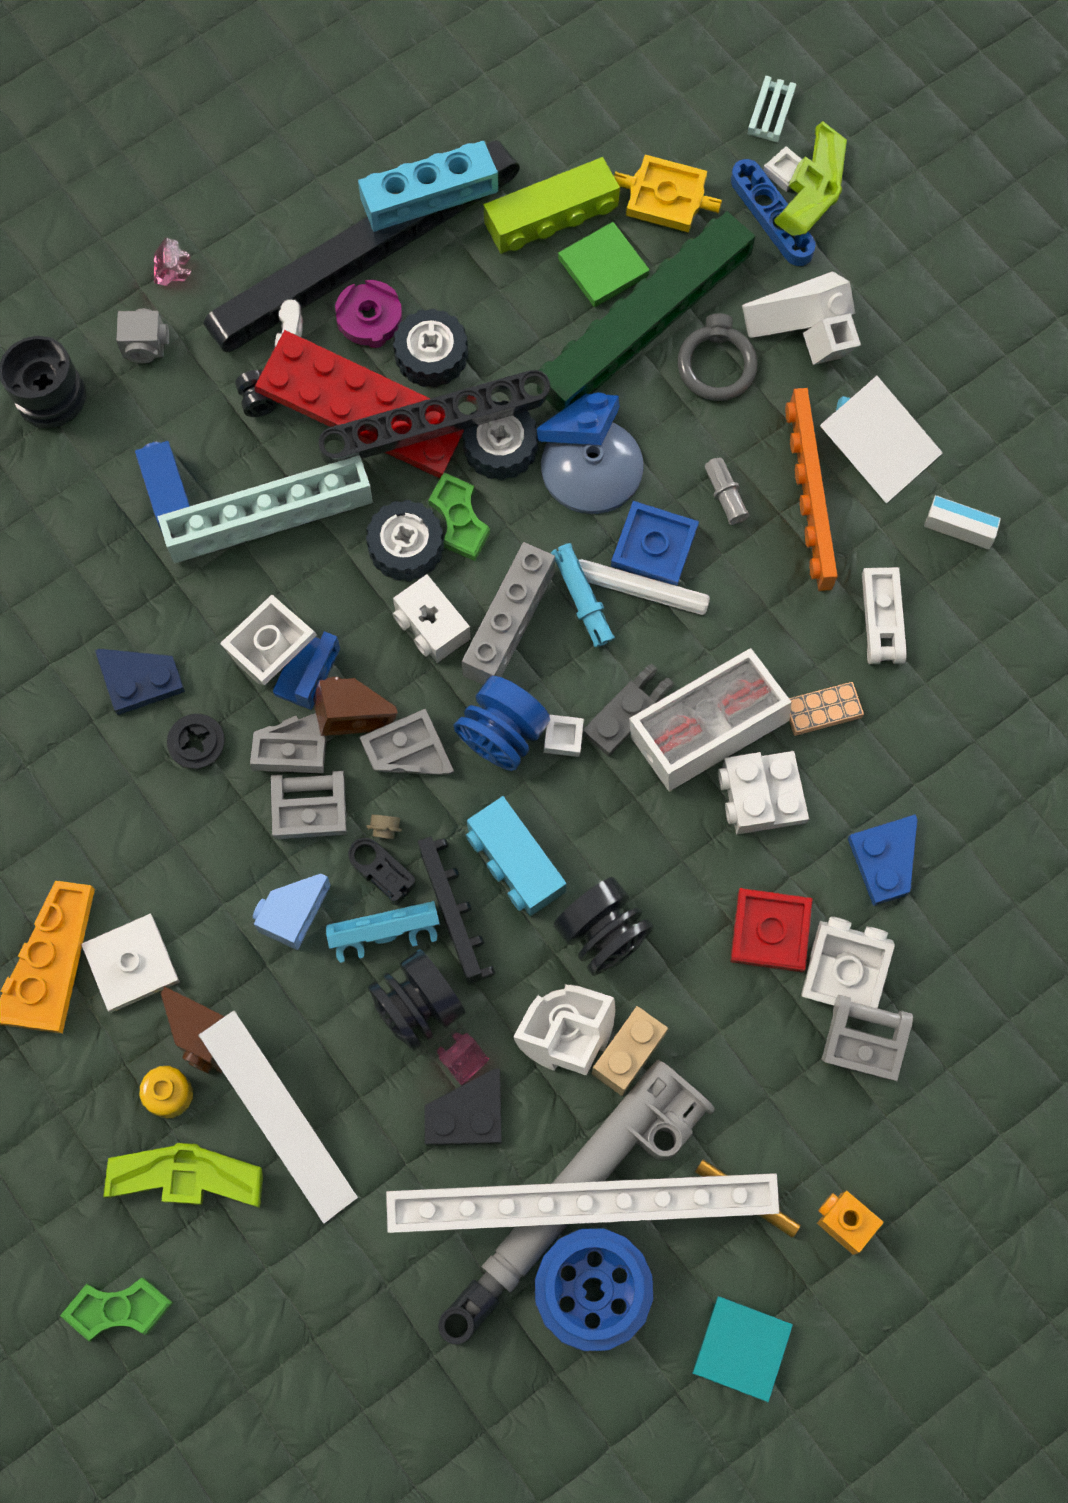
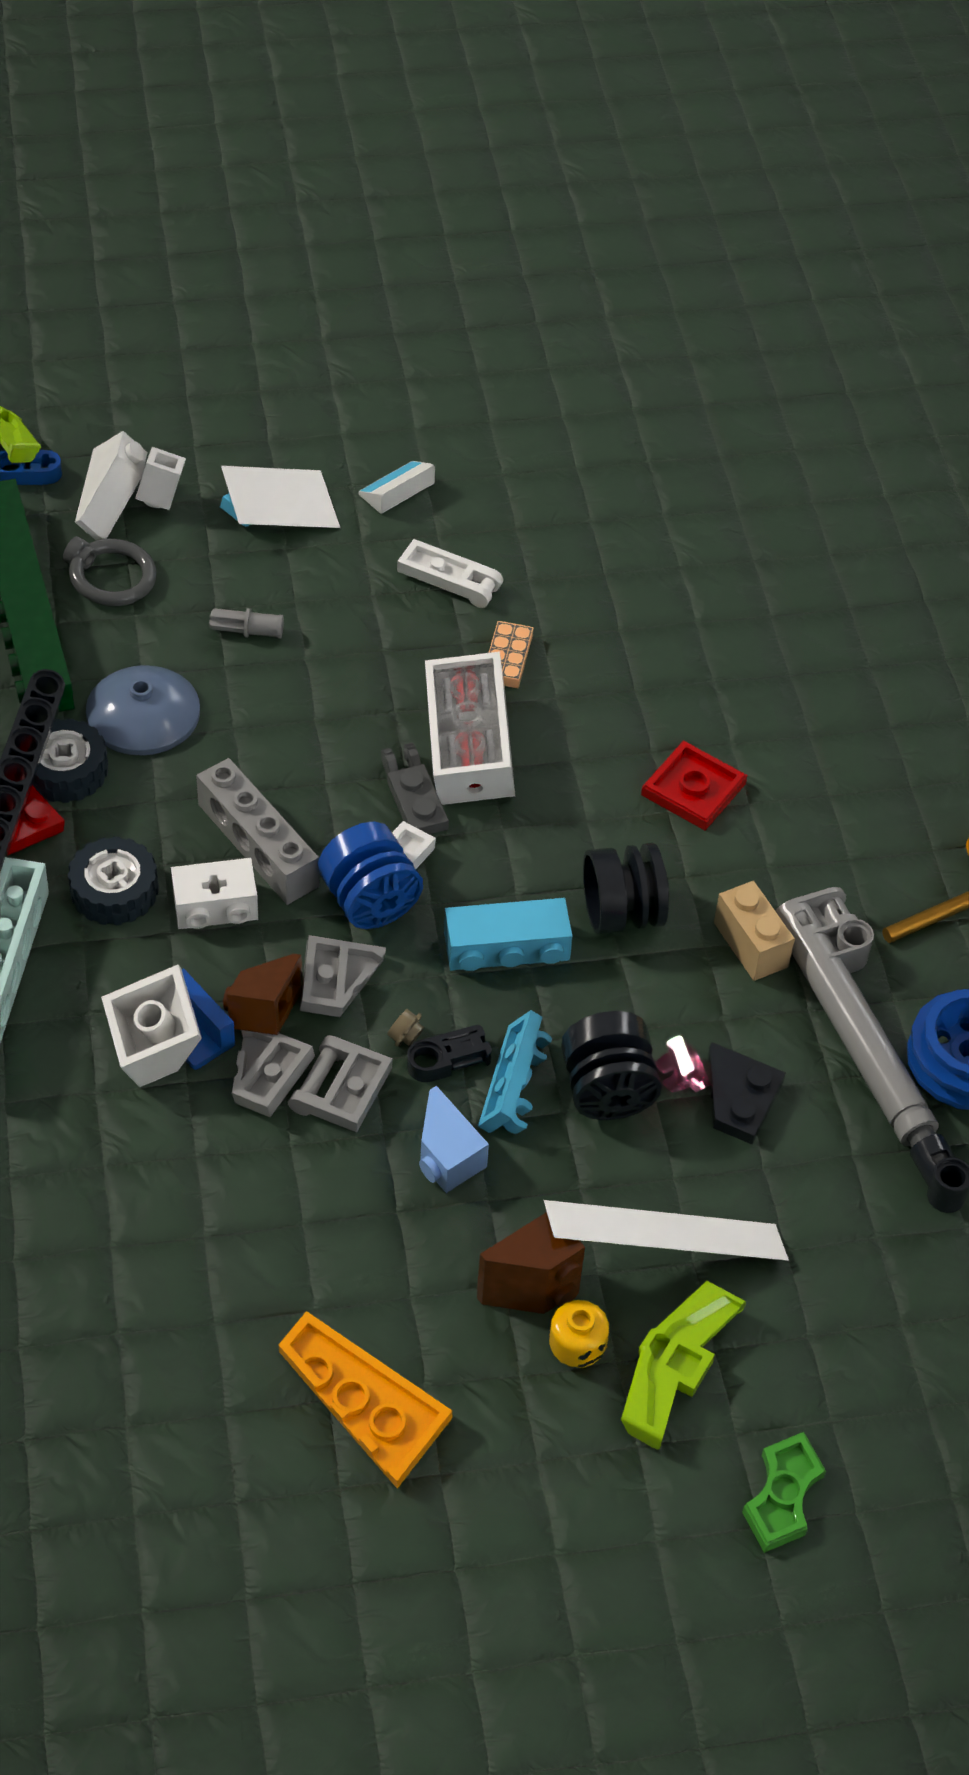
camera: 65 degrees left, 20 degrees down
white plate [81,914,180,1013] -> none
dark blue wing [95,649,185,715] -> none
black gear [167,714,226,771] -> none
white plate [386,1173,779,1233] -> none
black hinge [418,836,496,985] -> none
bright green tile [428,473,490,561] -> none
white brick [514,984,615,1075] -> none
blue wing [537,393,620,445] -> none
medium azure pin [551,543,615,648] -> none
white axle [578,559,710,615] -> none
blue plate [611,501,699,586] -> none
white plate [718,751,809,835] -> none
orange plate [785,388,837,591] -> none
white plate [801,917,895,1008] -> none
light grey plate [822,995,913,1081] -> none
blue wing [848,815,917,906] -> none

